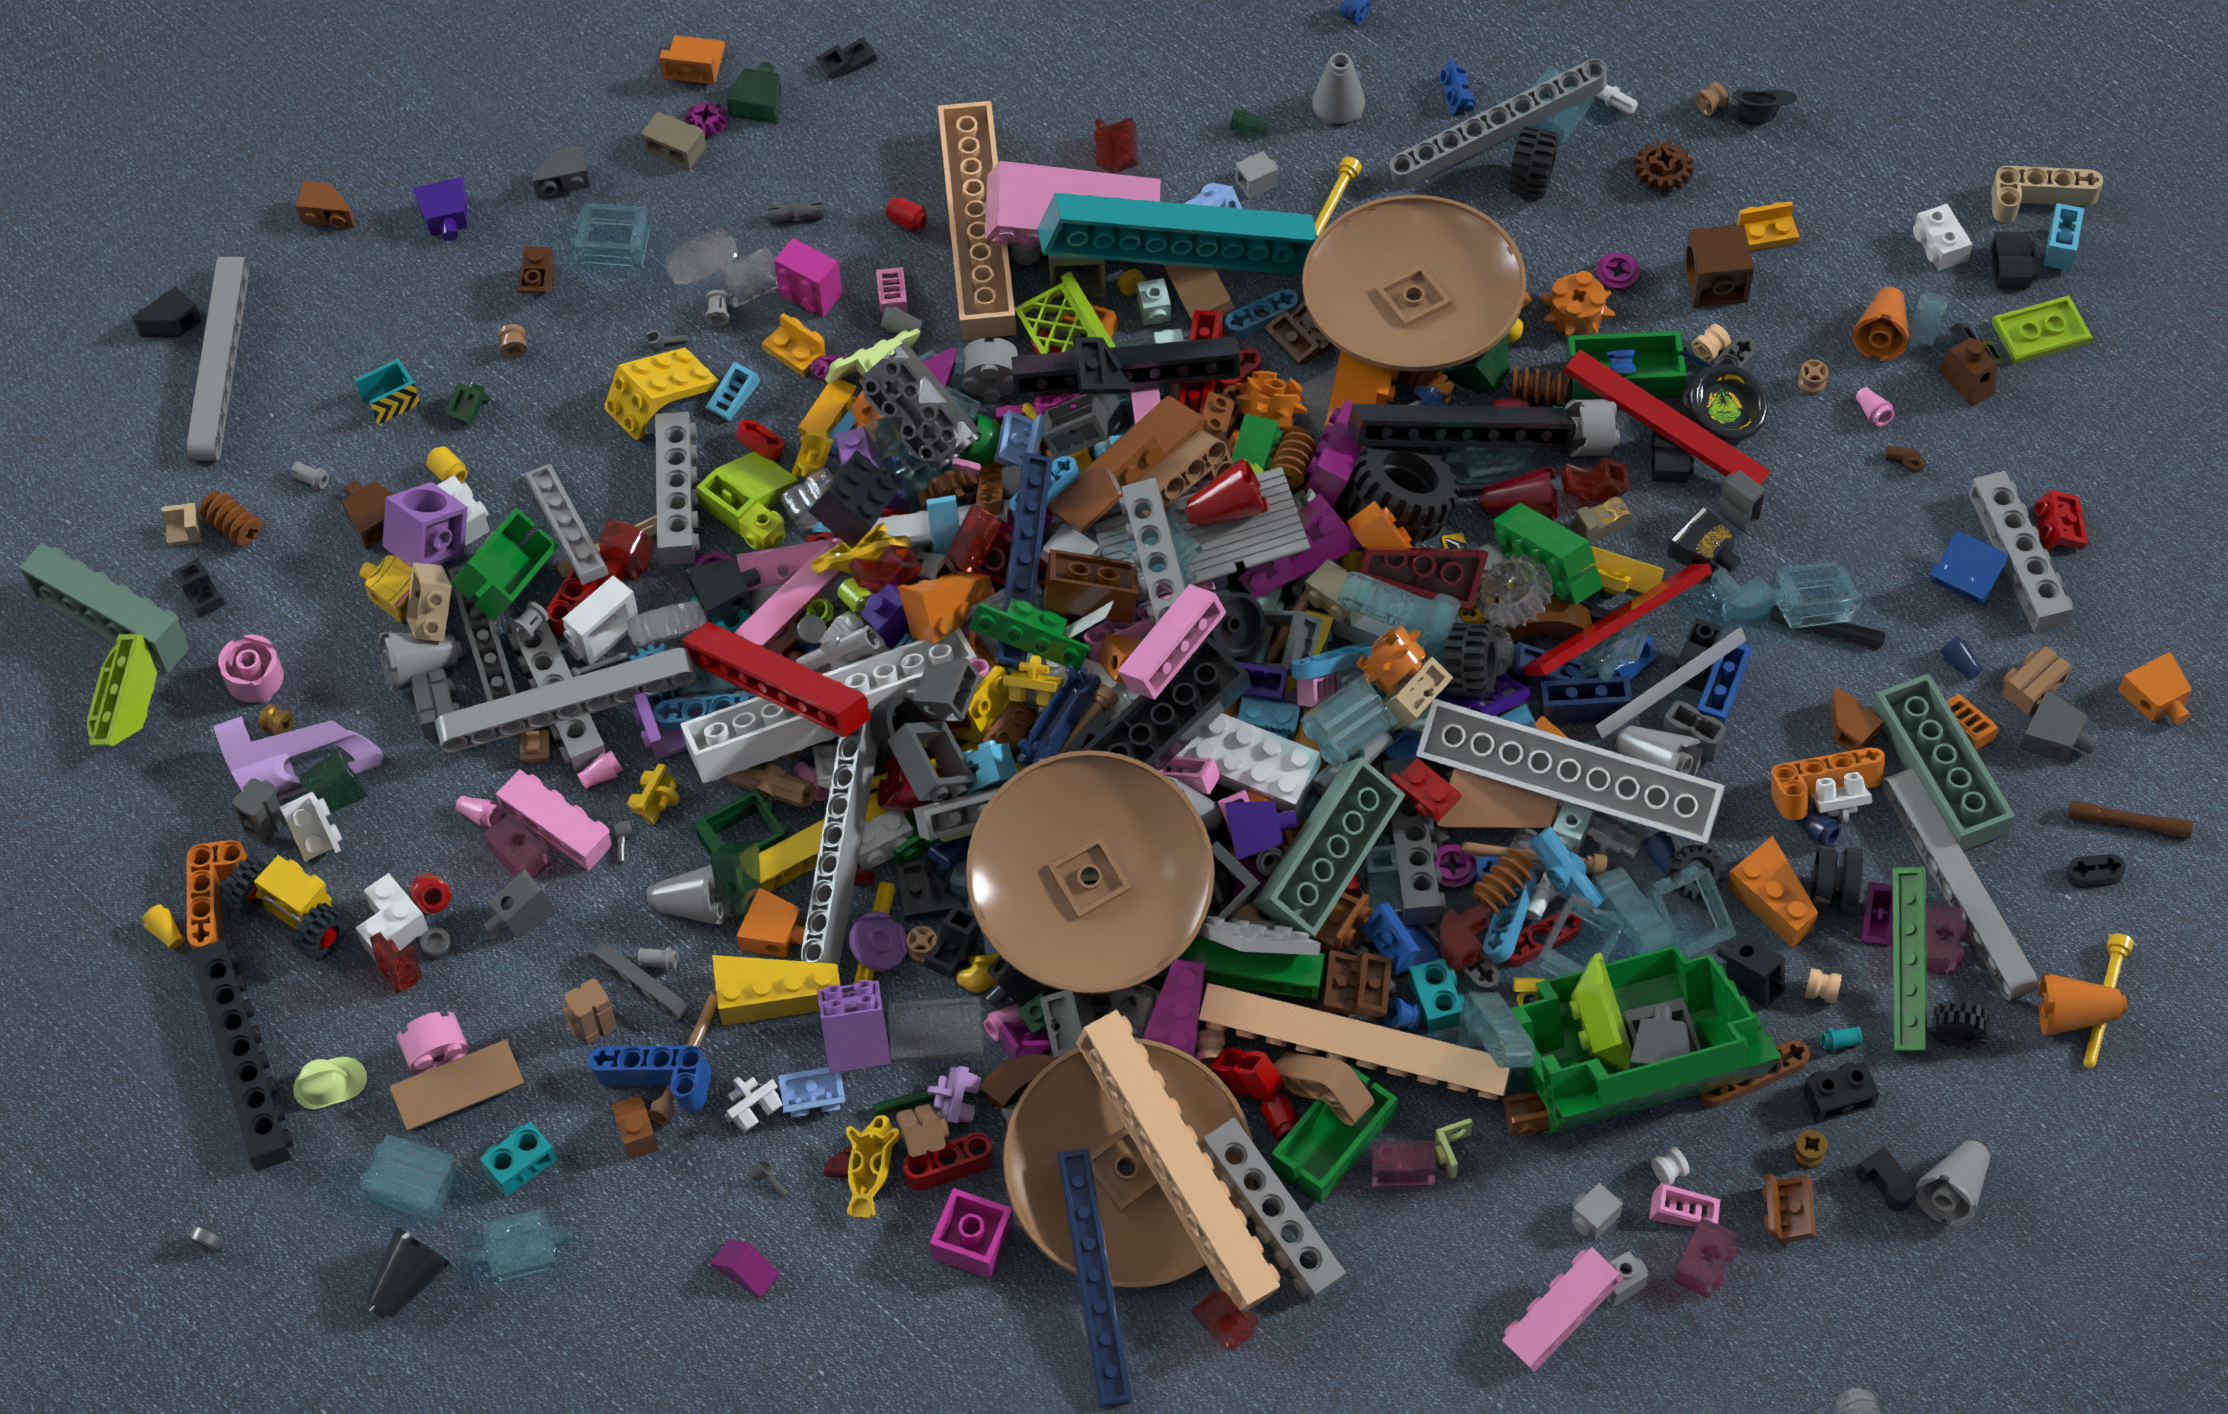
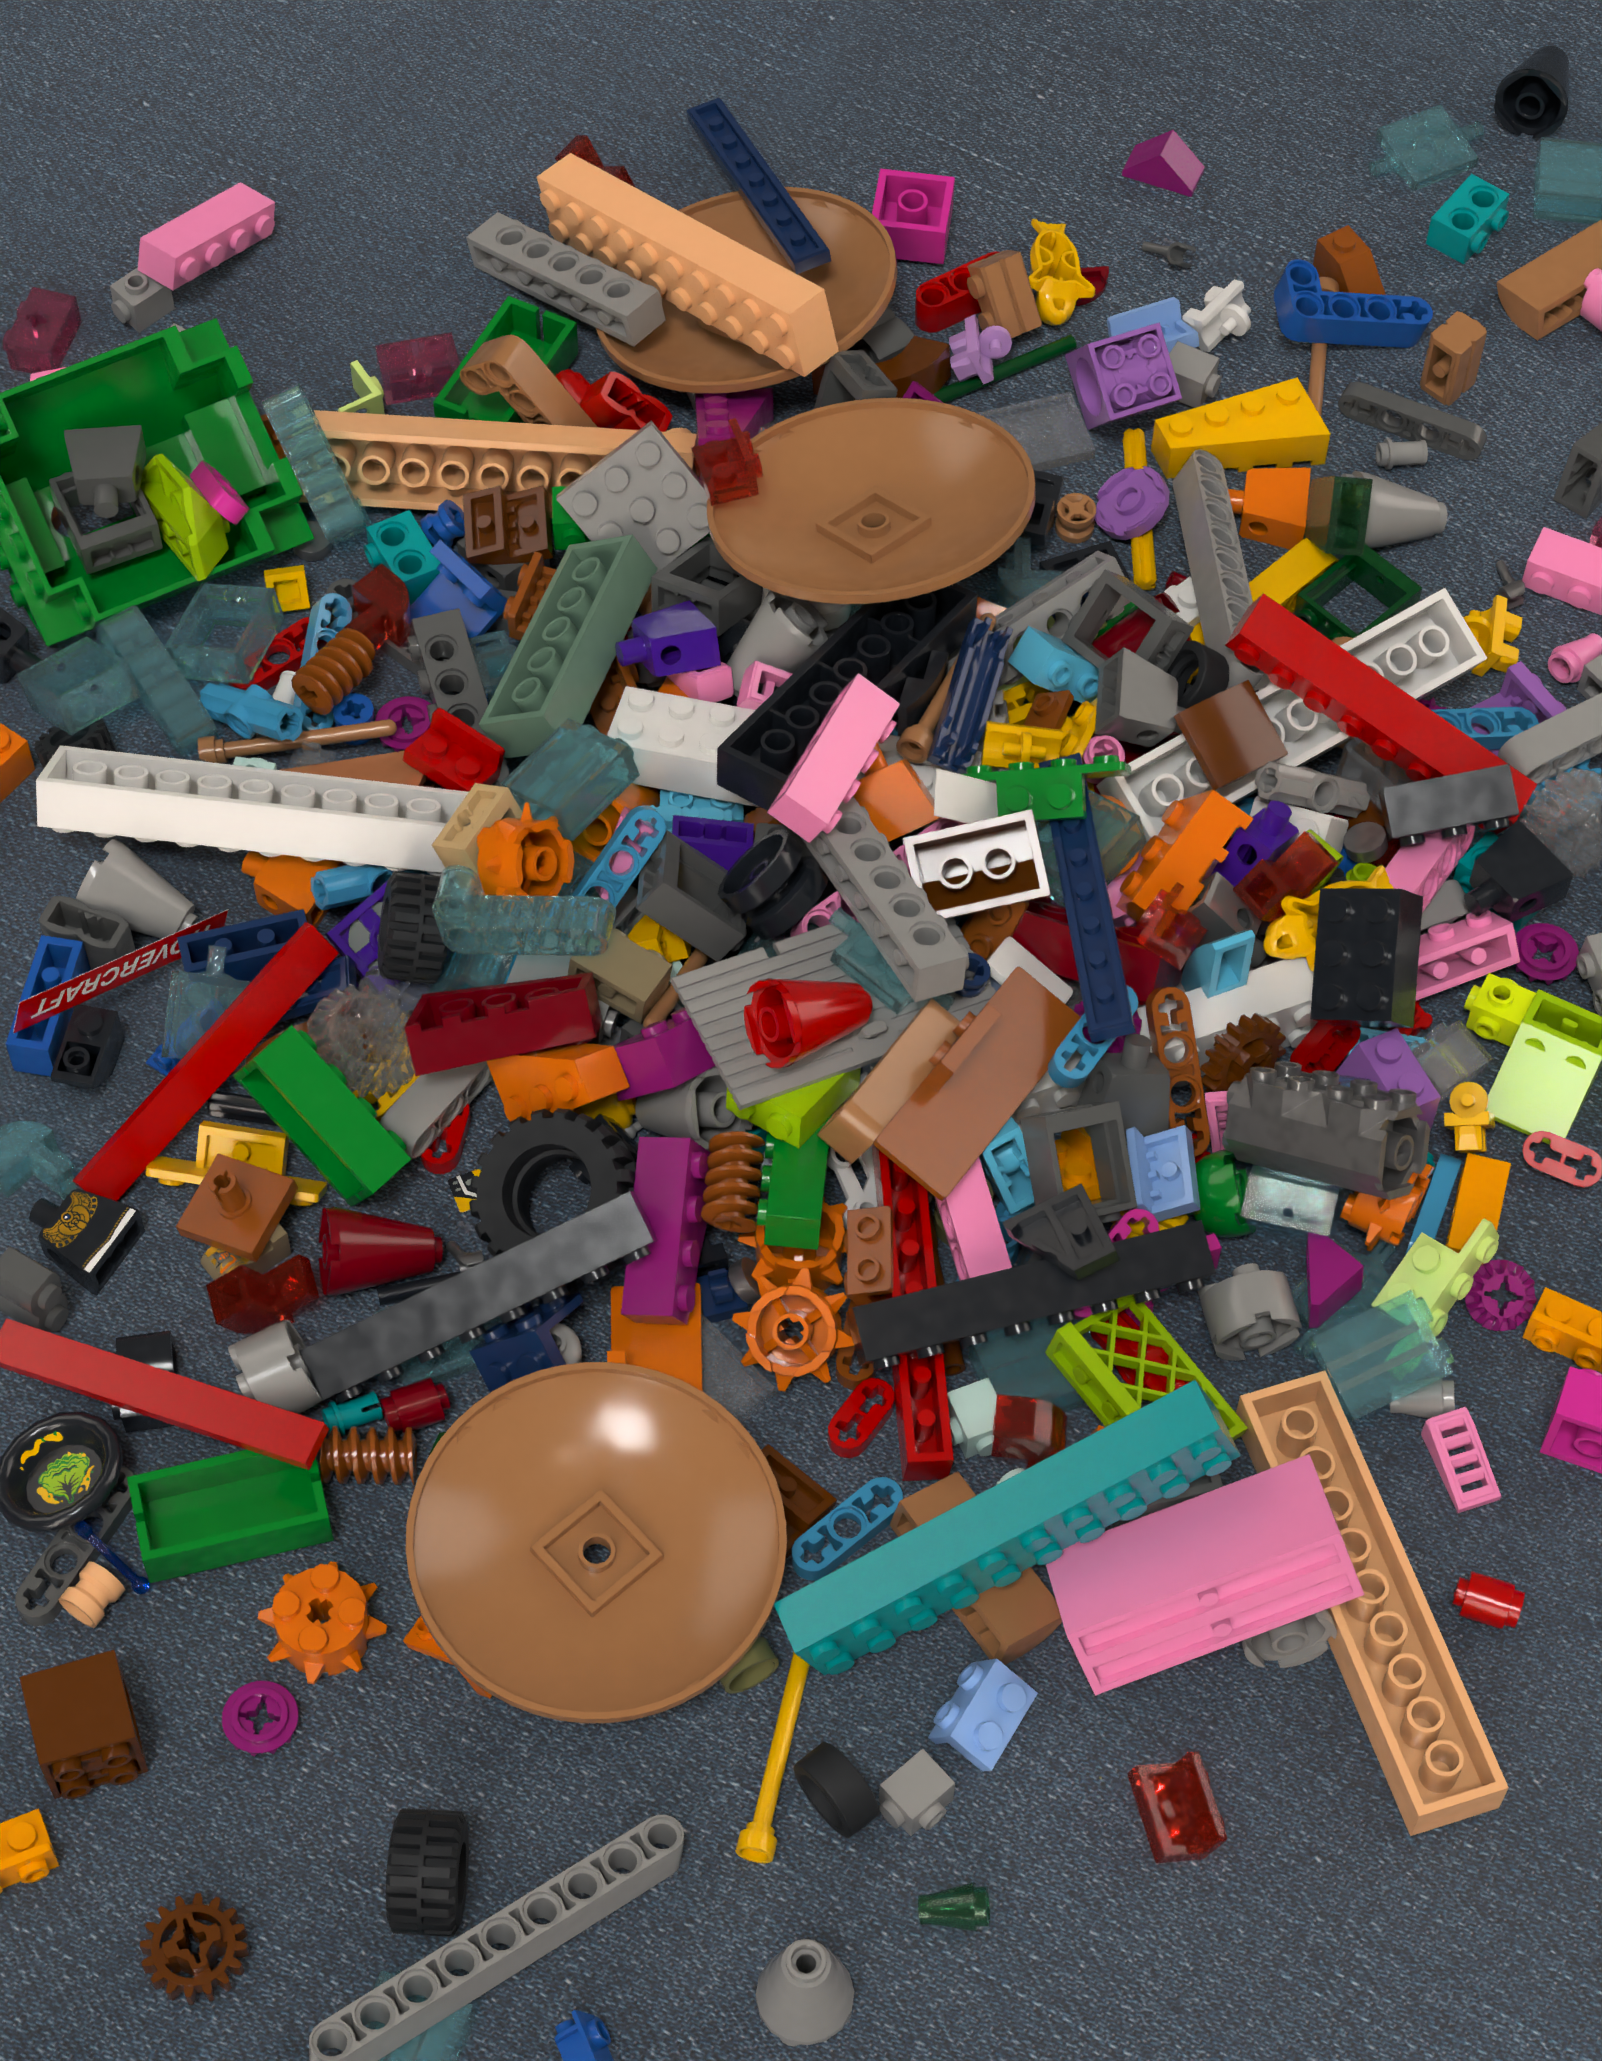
camera: 165 degrees right, 0 degrees up
blue wheel [1606,350,1636,374] -> none
none -> dark orange tile [176,1153,298,1262]
none -> dark pink beam [189,460,249,525]
none -> flat silver hand [446,1241,484,1273]
none -> clear red bracket [691,418,763,506]
none -> black tyre [793,1742,880,1838]
none -> dark blue bush [955,953,990,998]
none -> clear red brick [991,1394,1067,1470]
none -> light grey brick [1169,341,1222,408]
none -> reddish brown slope [1174,680,1288,791]
none -> clear light blue brick [1308,1290,1454,1424]
none -> black brick [1378,764,1519,847]

